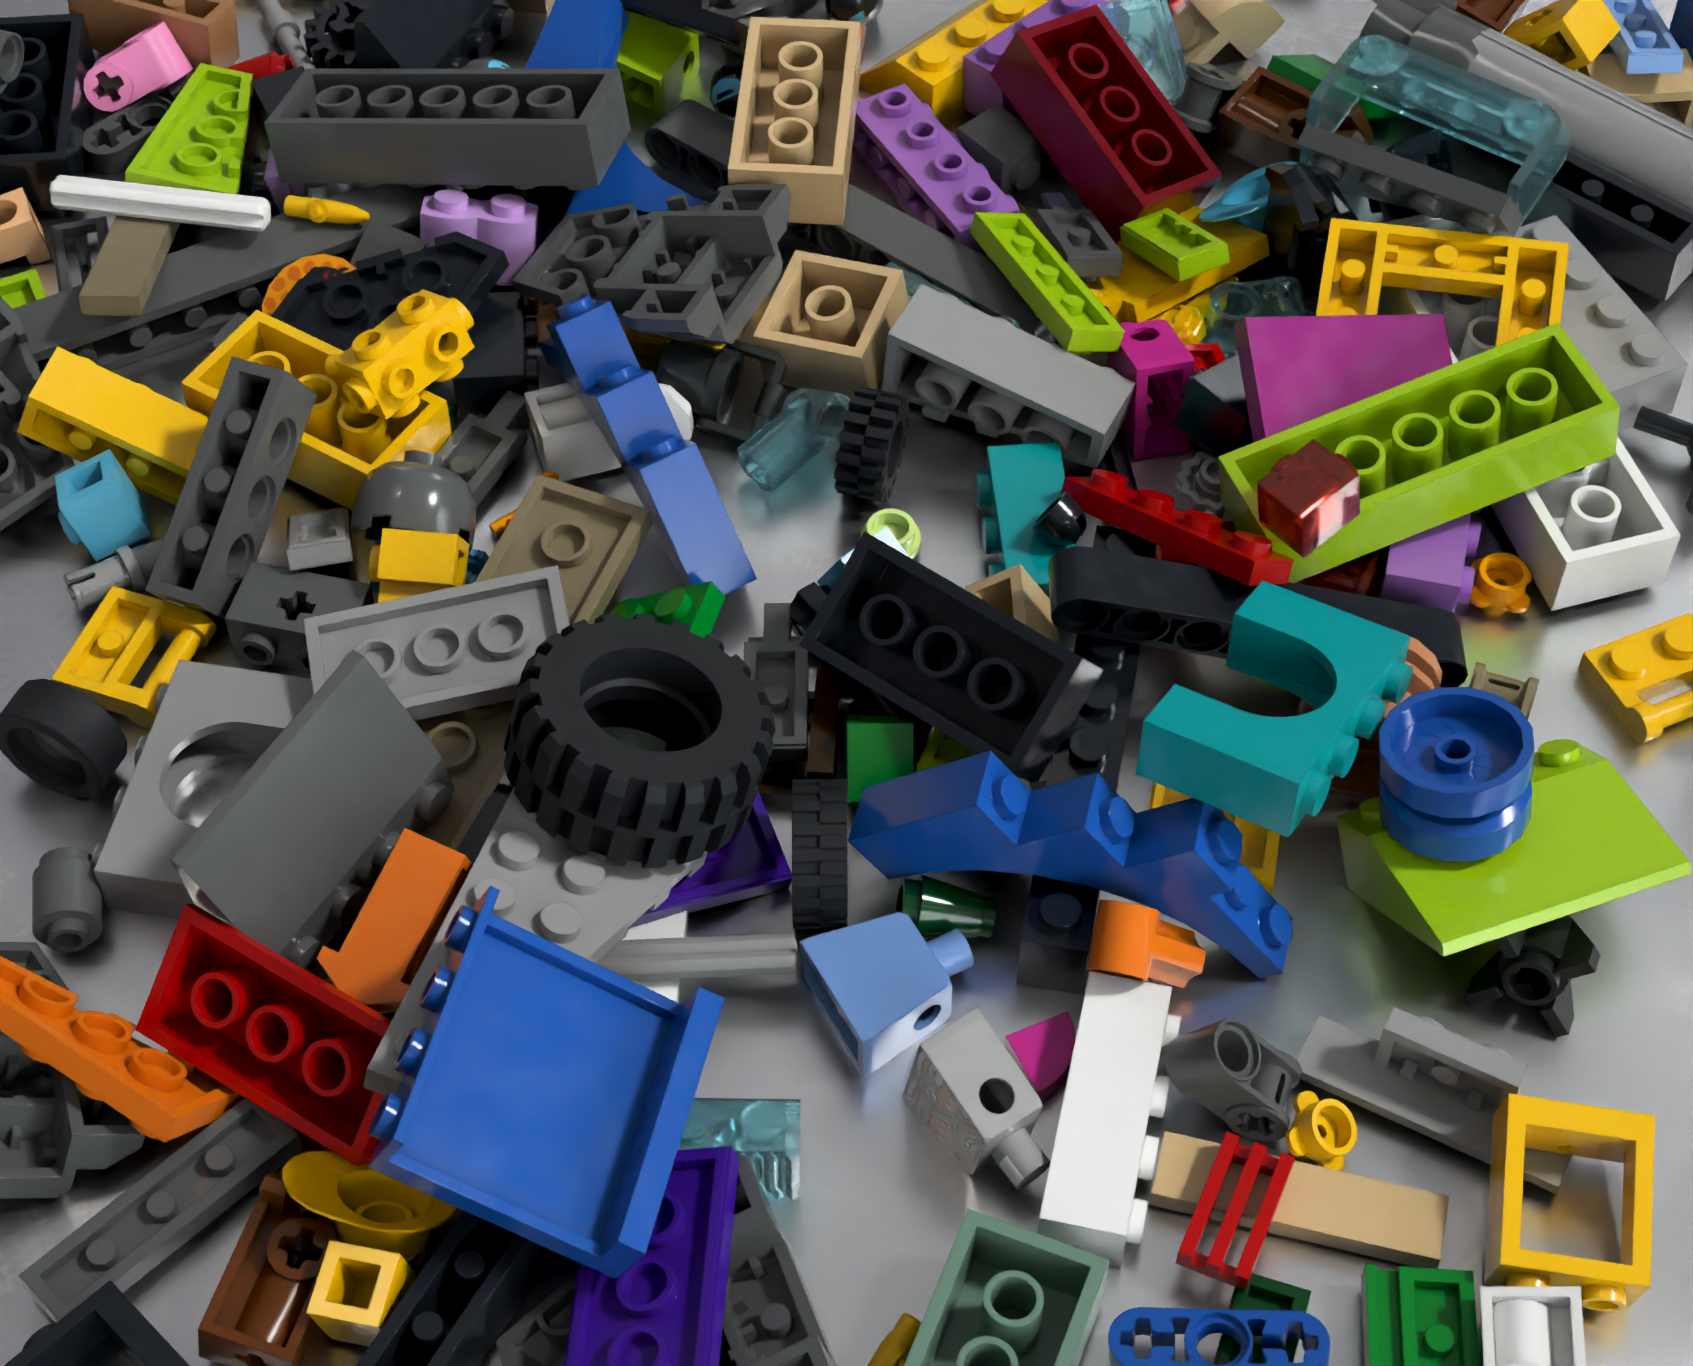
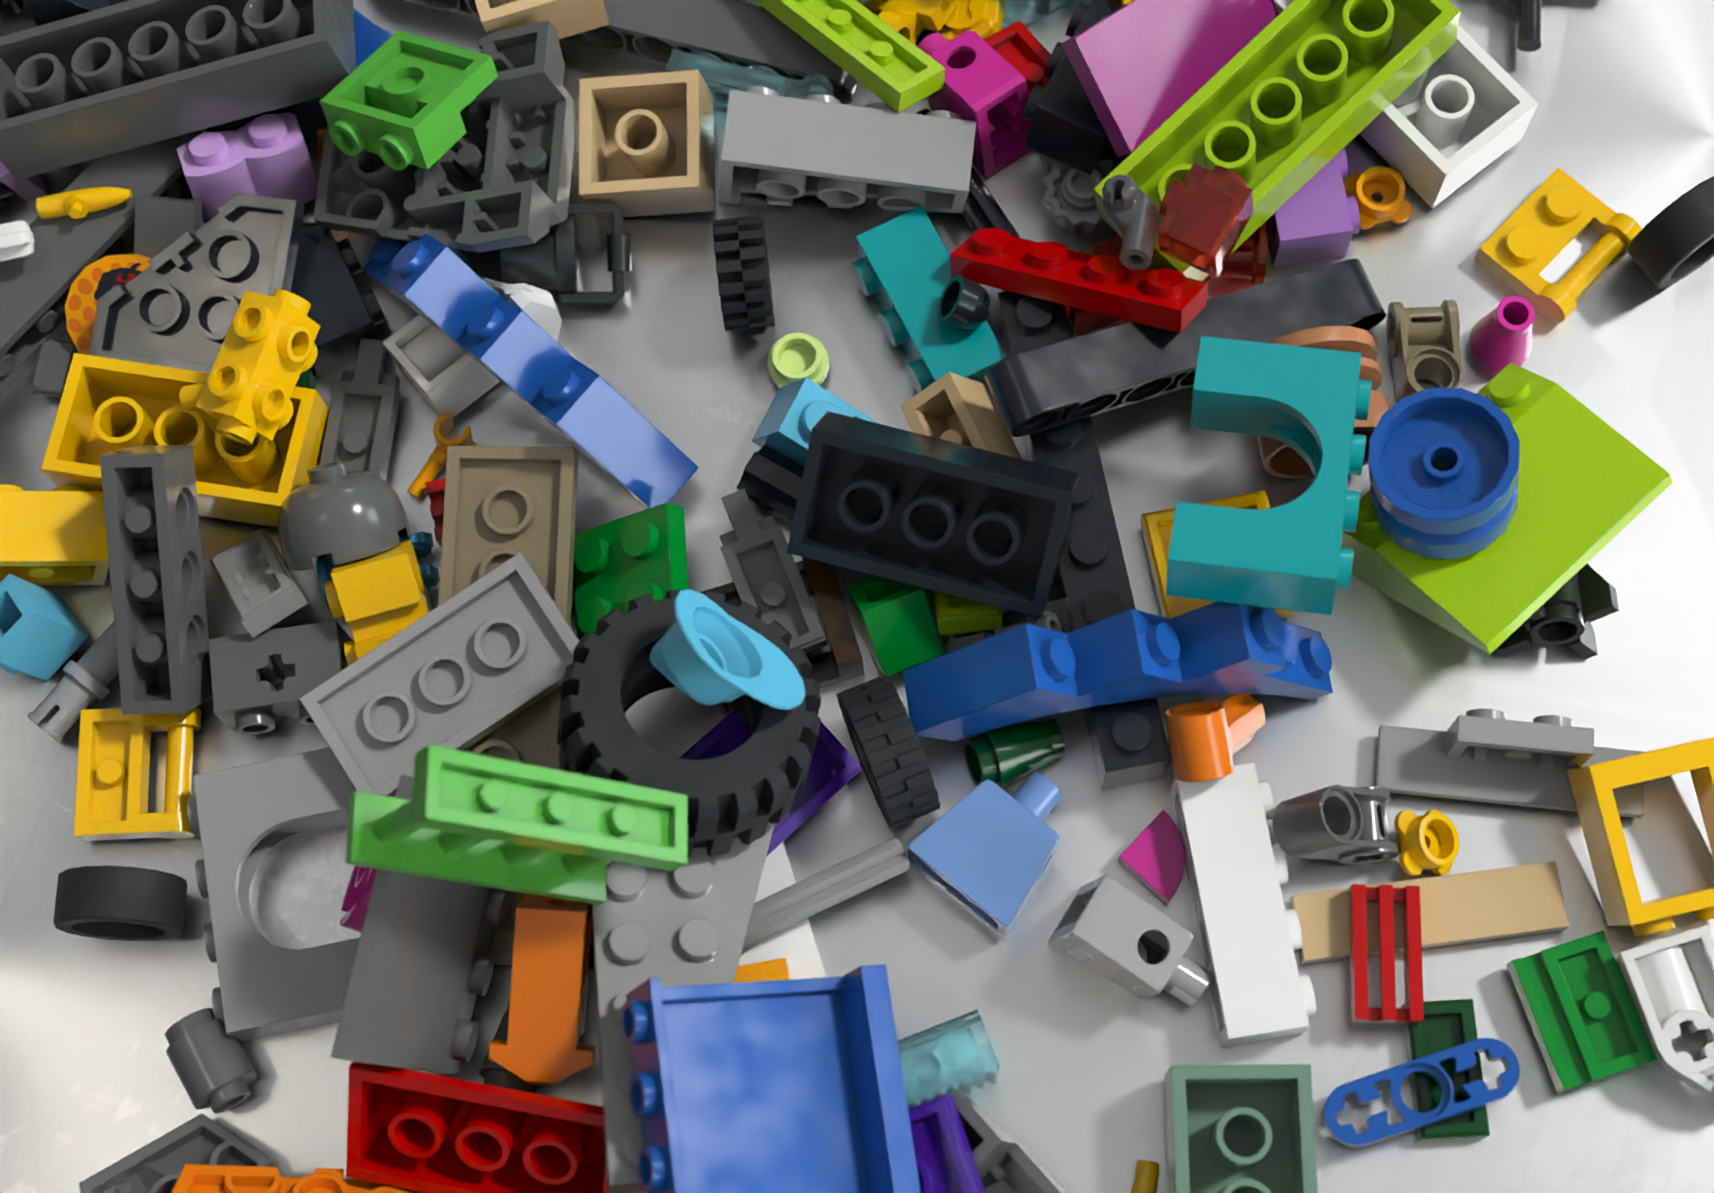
camera: 15 degrees left, 20 degrees up
clear light blue piece [737,388,850,492] -> none
none -> bright green plate [320,30,498,171]
none -> bright green fence [345,745,688,905]
none -> medium azure piece [650,589,806,710]
none -> dark grey arm [1102,175,1159,270]
none -> dark pink cone [1469,296,1535,371]

